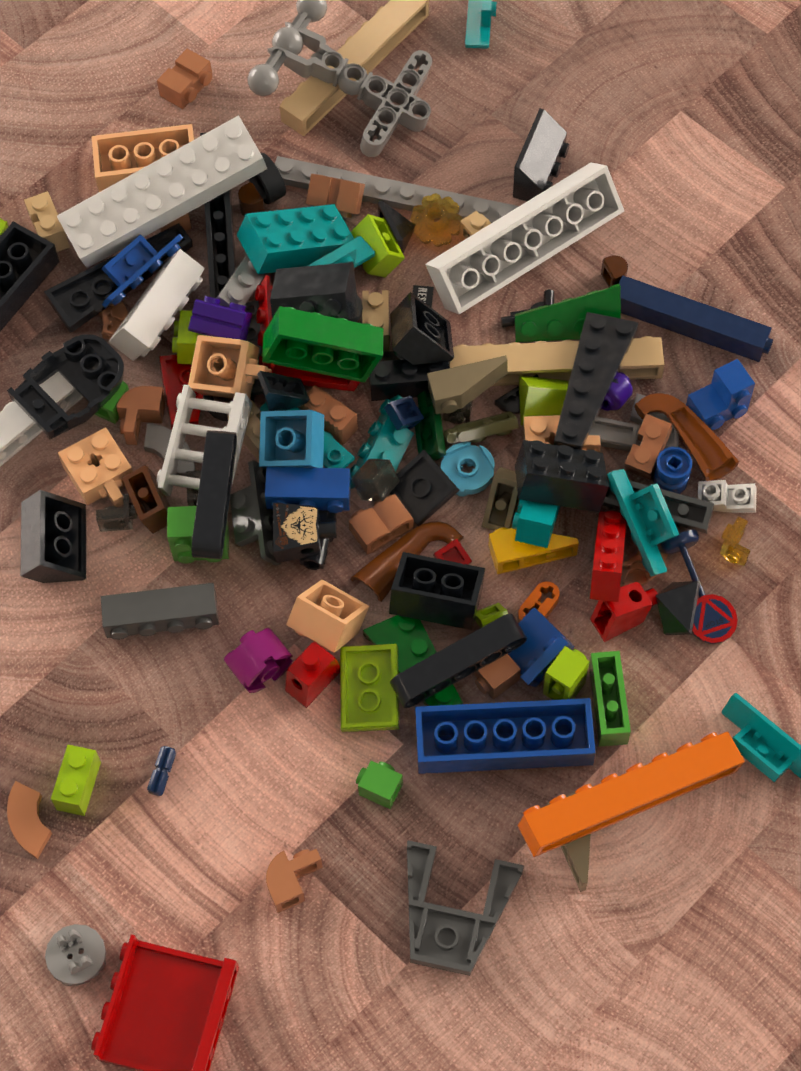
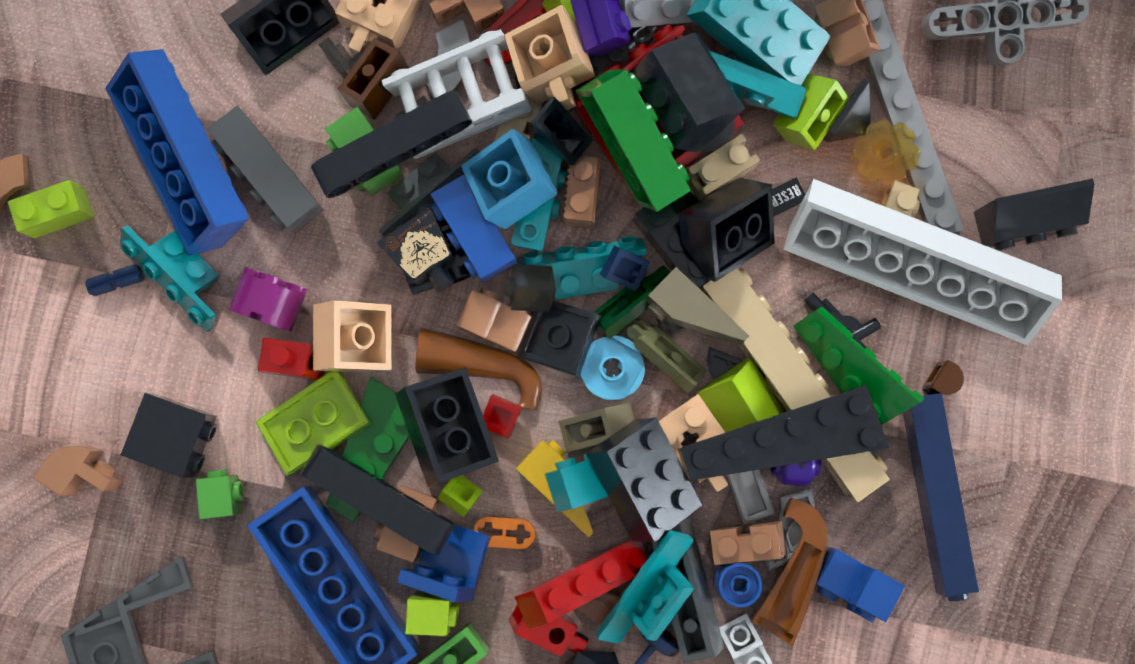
camera: 55 degrees right, 20 degrees up
none -> blue brick [105,49,249,256]
none -> teal bracket [120,225,219,332]
none -> black piece [120,393,217,478]

